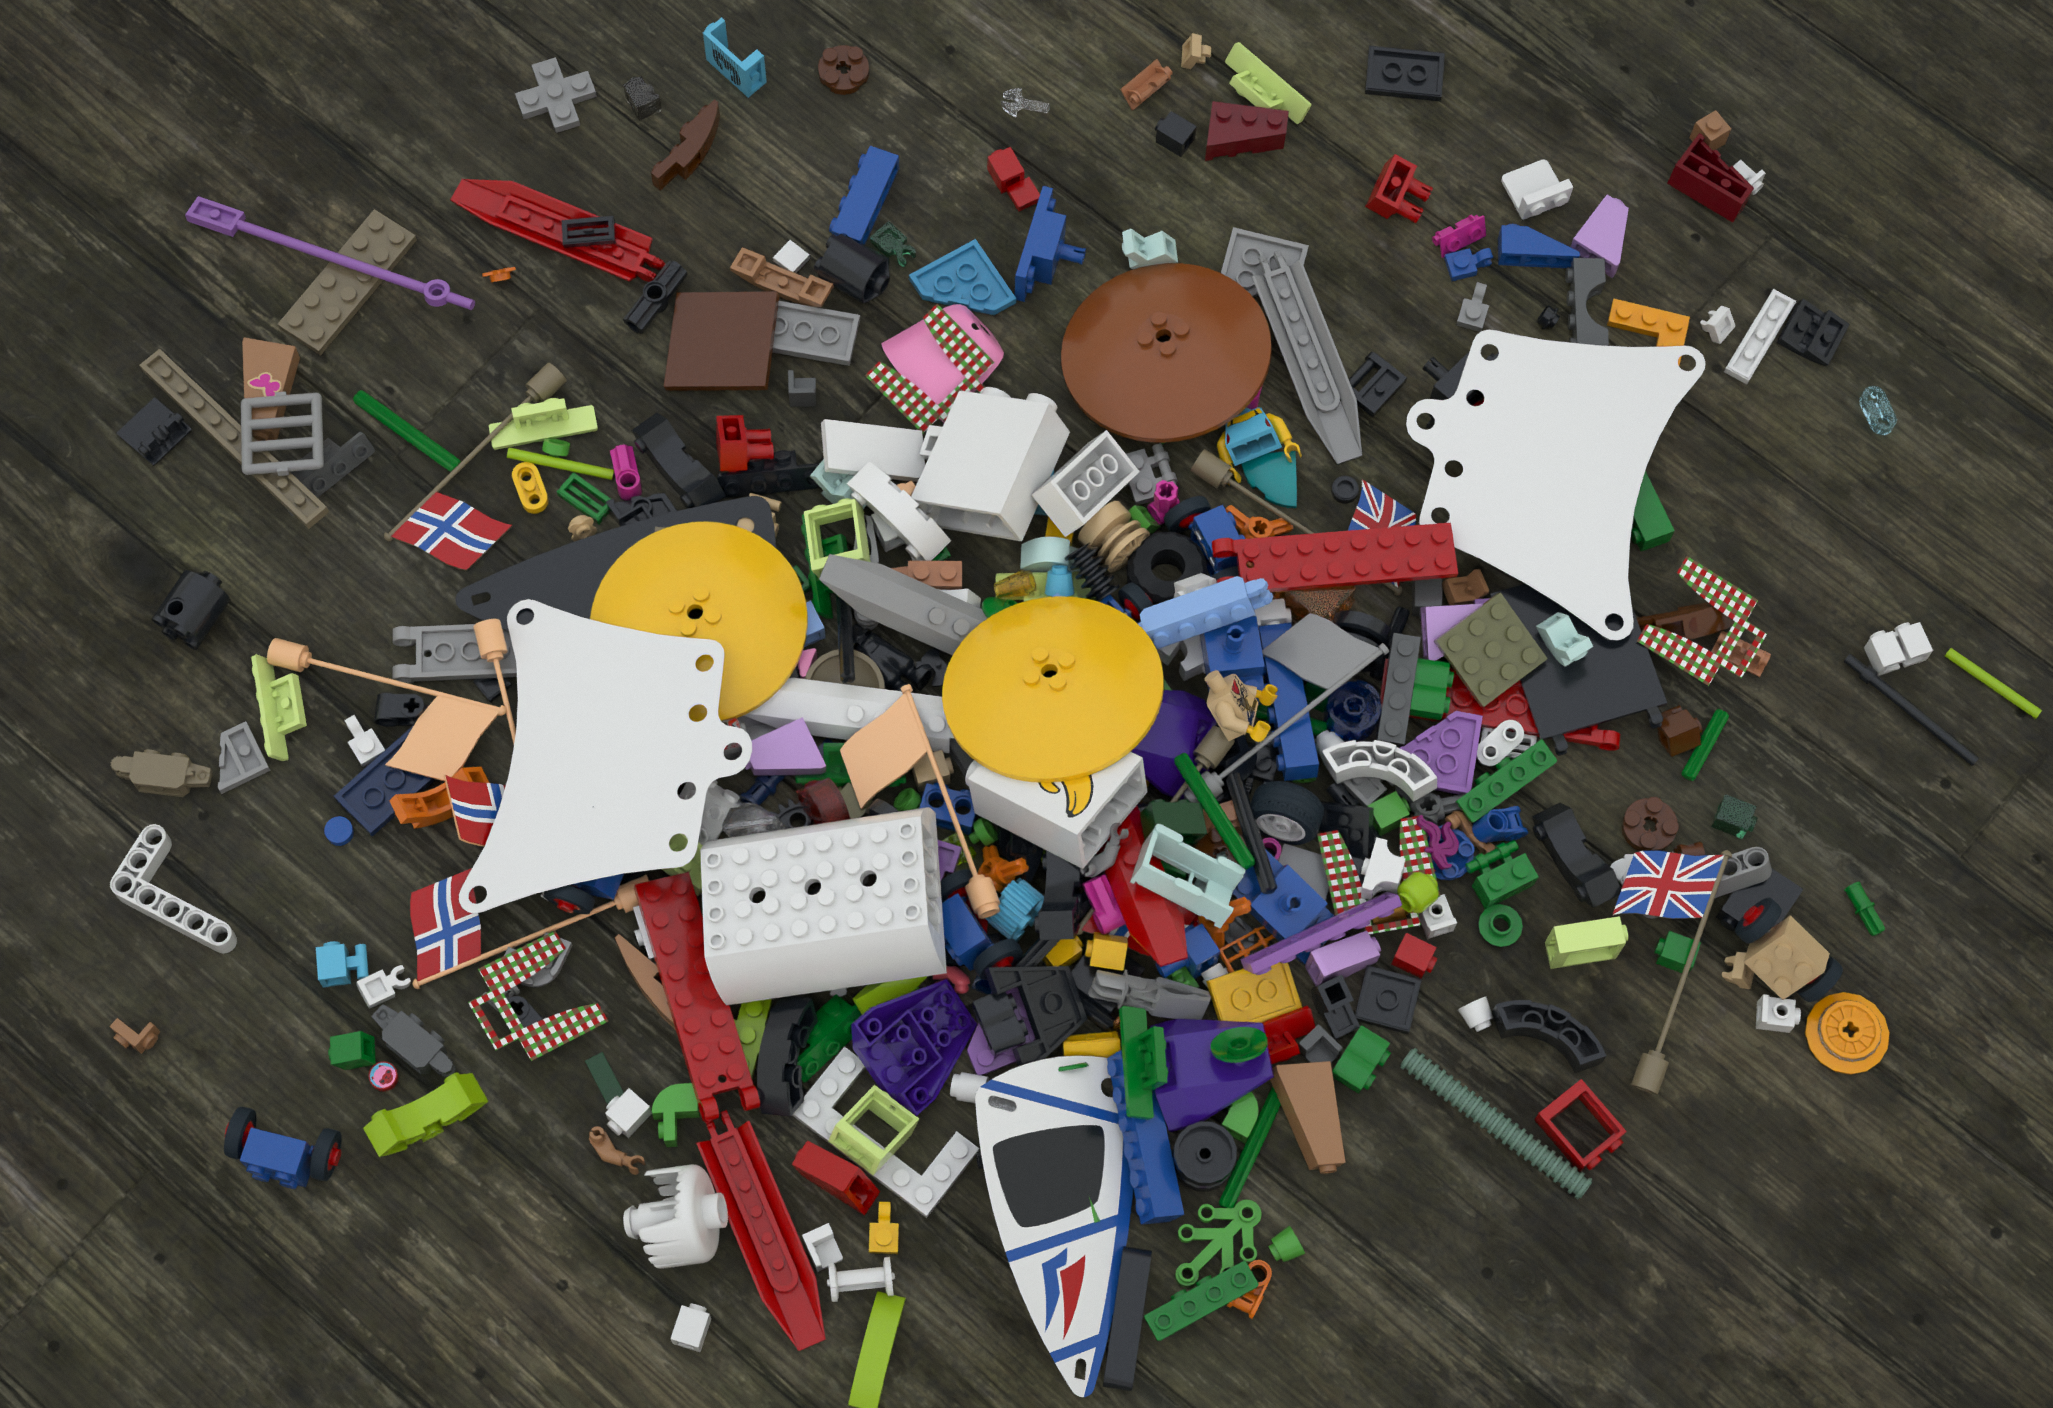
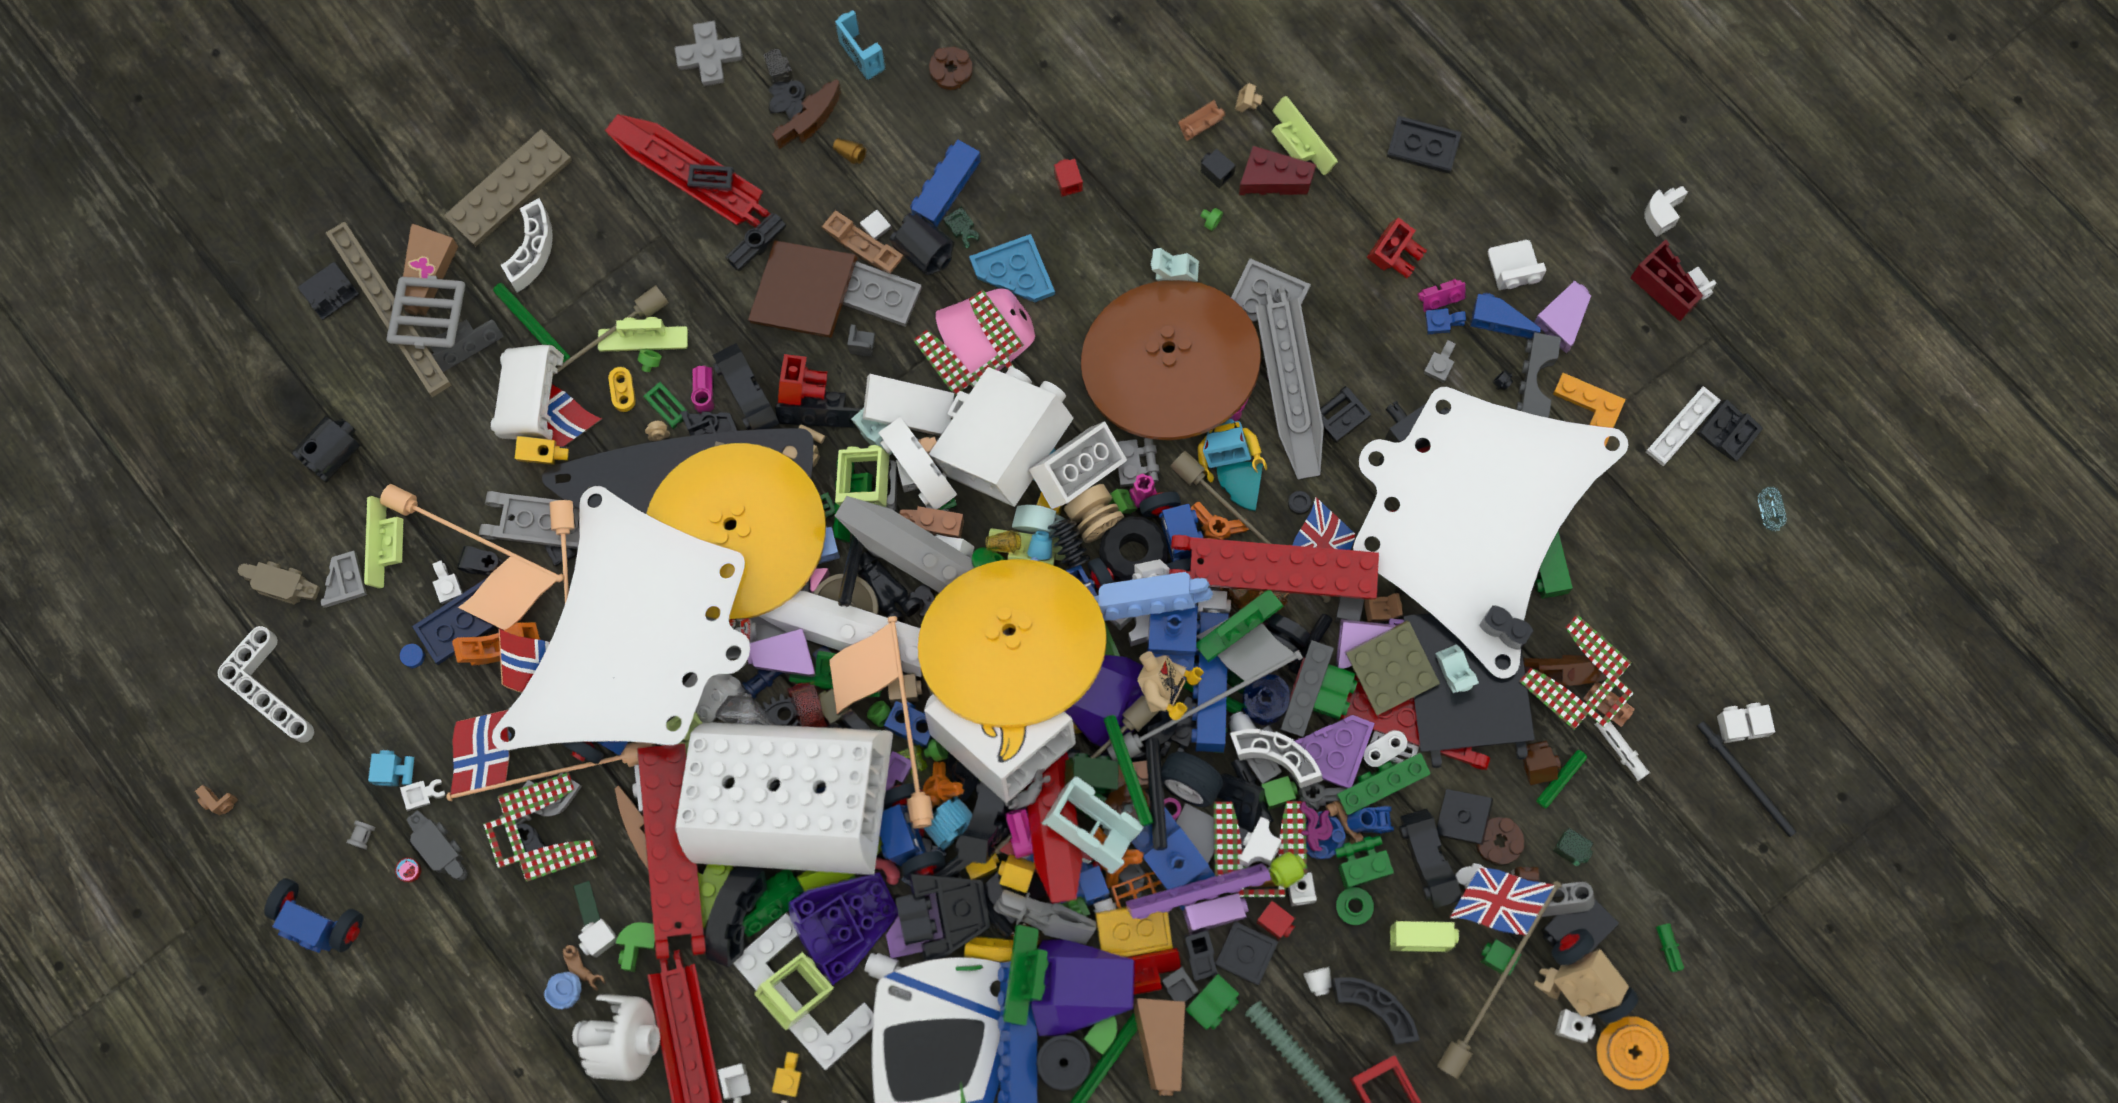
camera: 15 degrees right, 5 degrees up
medium lavender bar [185,196,475,310] -> none
green brick [328,1031,376,1070] -> none
lime brick [363,1072,489,1157] -> none
orange plate [482,267,516,282] -> none
lime bar [507,448,614,480] -> none
red slope [792,1140,880,1215] -> none
clear bar [1001,88,1050,117] -> none
red tile [1006,177,1040,211] -> none
blue brick [1015,186,1086,302] -> none
green dish [1210,1027,1268,1063] -> none
medium nougat brick [1690,110,1731,151] -> none
white tile [1700,306,1735,344] -> none
lime bar [1945,648,2042,719] -> none
none -> light grey bush [346,820,376,850]
none -> white windscreen [491,345,564,440]
none -> white brick [501,198,552,293]
none -> yellow torso [515,436,569,465]
none -> light blue hair [544,972,581,1009]
none -> black plate [769,80,806,120]
none -> pearl gold cone [833,138,867,164]
none -> green bracket [1196,590,1284,662]
none -> bright green tile [1200,208,1223,231]
none -> black plate [1437,789,1493,845]
none -> black brick [1479,605,1533,650]
none -> white pin [1594,721,1650,781]
none -> white brick [1645,186,1688,237]

